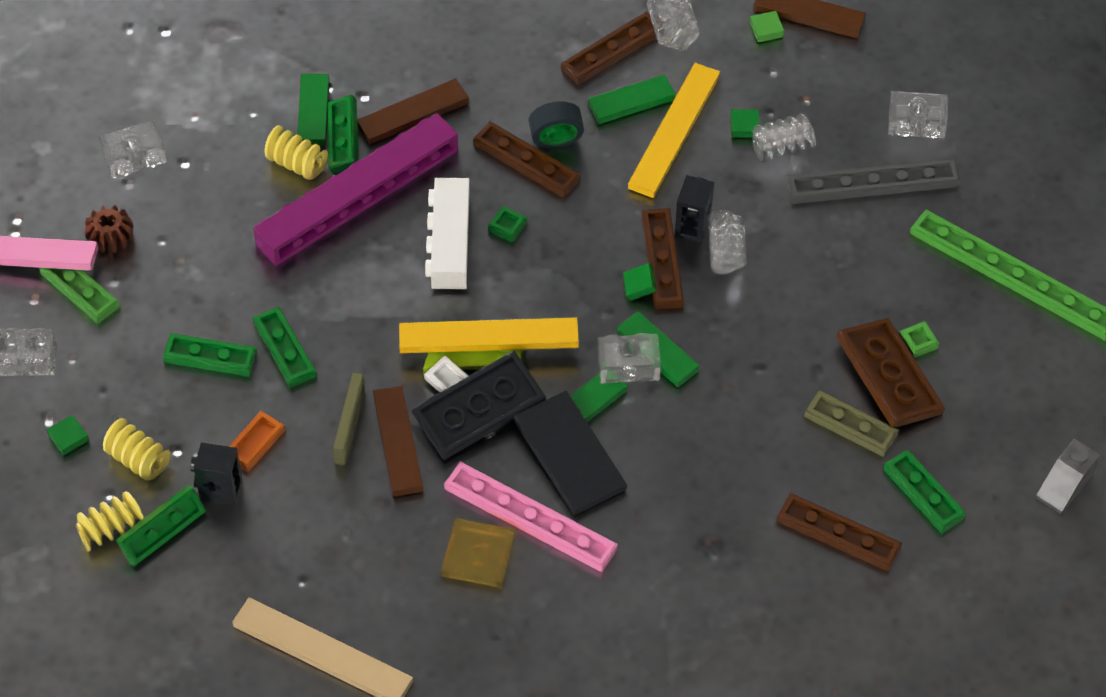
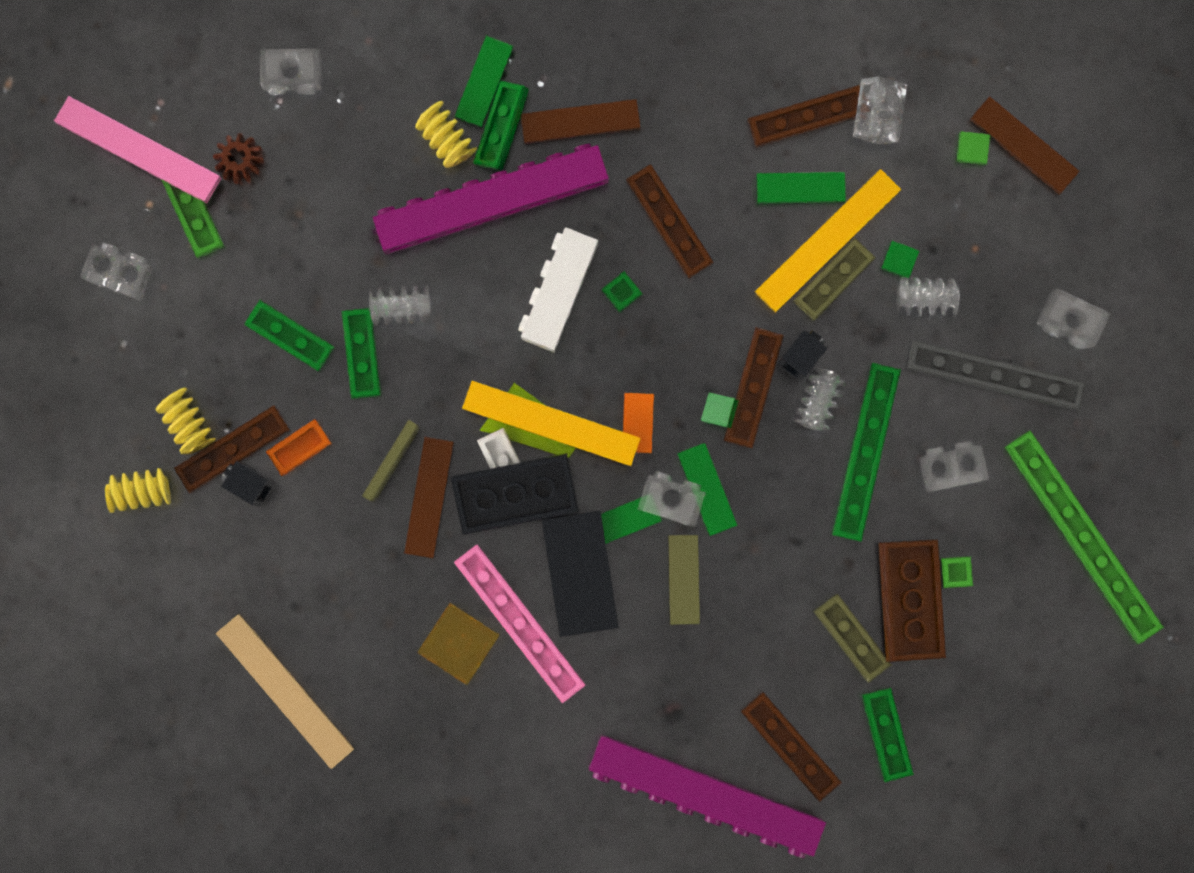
camera: 20 degrees right, 30 degrees up
green tile [47,415,89,456] -> none
green tile [116,485,206,566] -> none
black wheel [528,101,584,148] -> none
flat silver slope [1036,438,1100,514] -> none
none -> reddish brown tile [173,405,291,494]
none -> clear piece [369,285,431,326]
none -> magenta brick [589,734,826,859]
none -> orange tile [623,393,654,453]
none -> olive tile [668,535,700,625]
none -> olive tile [793,238,876,321]
none -> green tile [832,363,901,542]
none -> clear brick [919,441,989,493]

